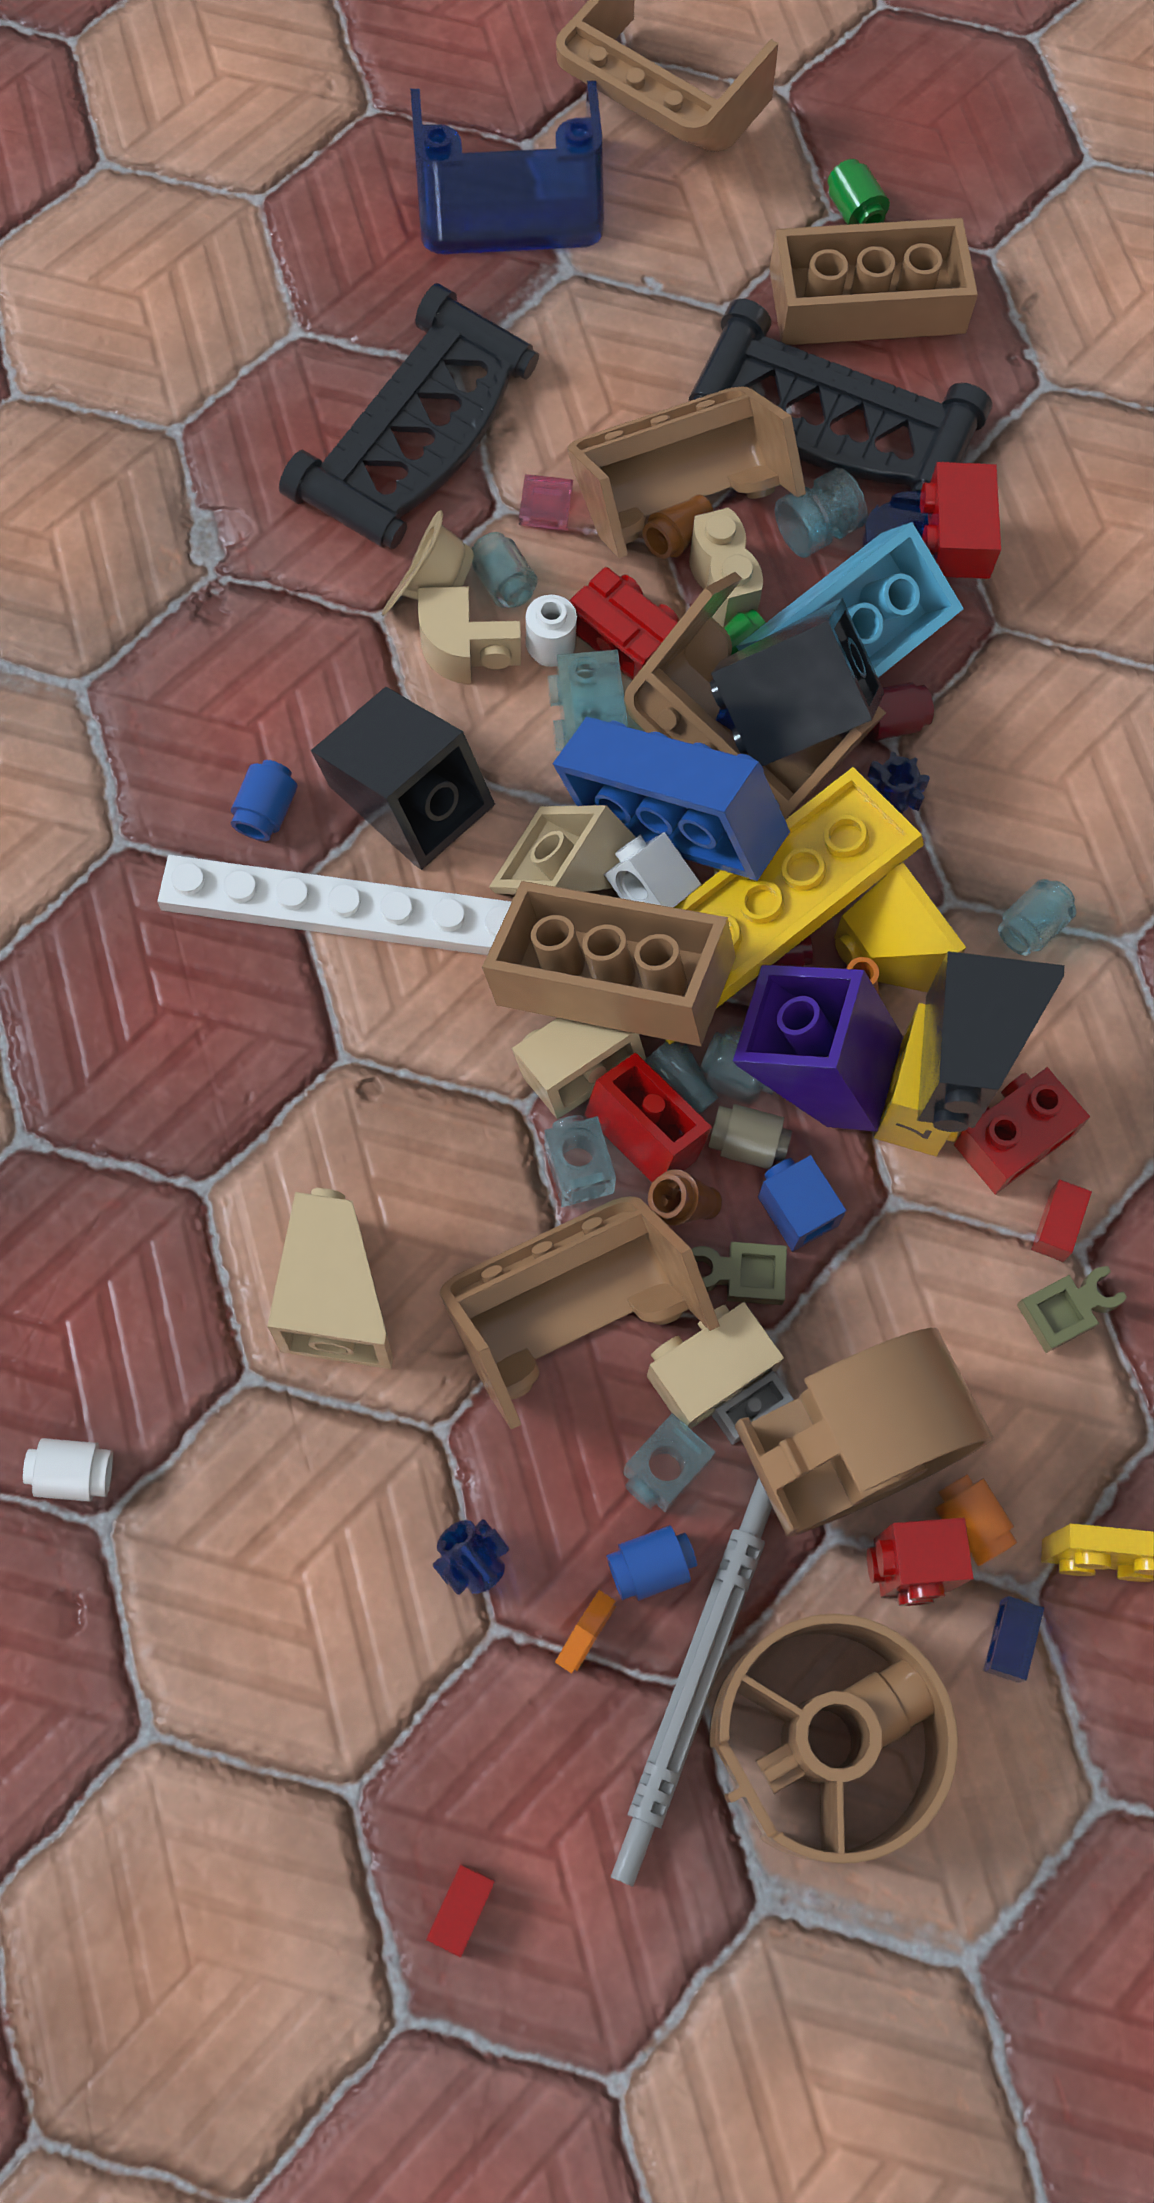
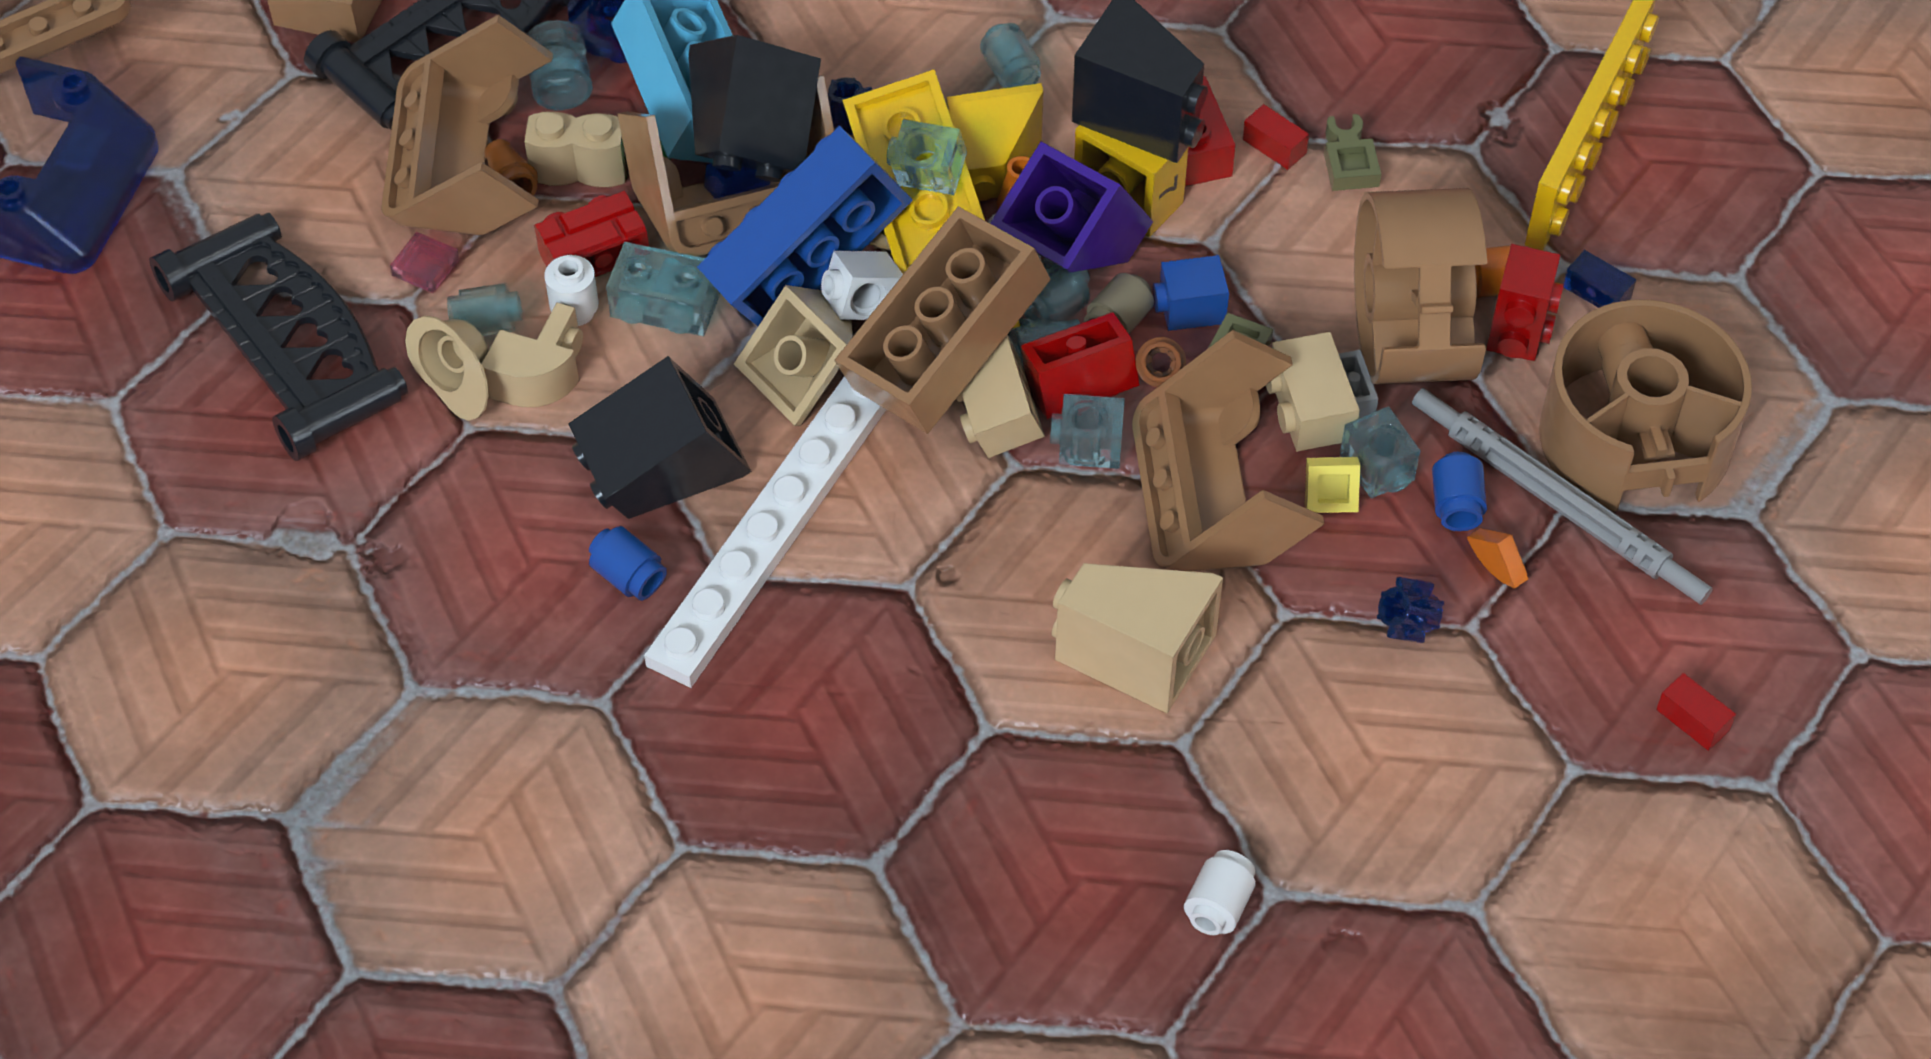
camera: 65 degrees left, 15 degrees down
none -> clear light blue brick [887,119,967,195]
none -> light yellow tile [1305,457,1360,513]

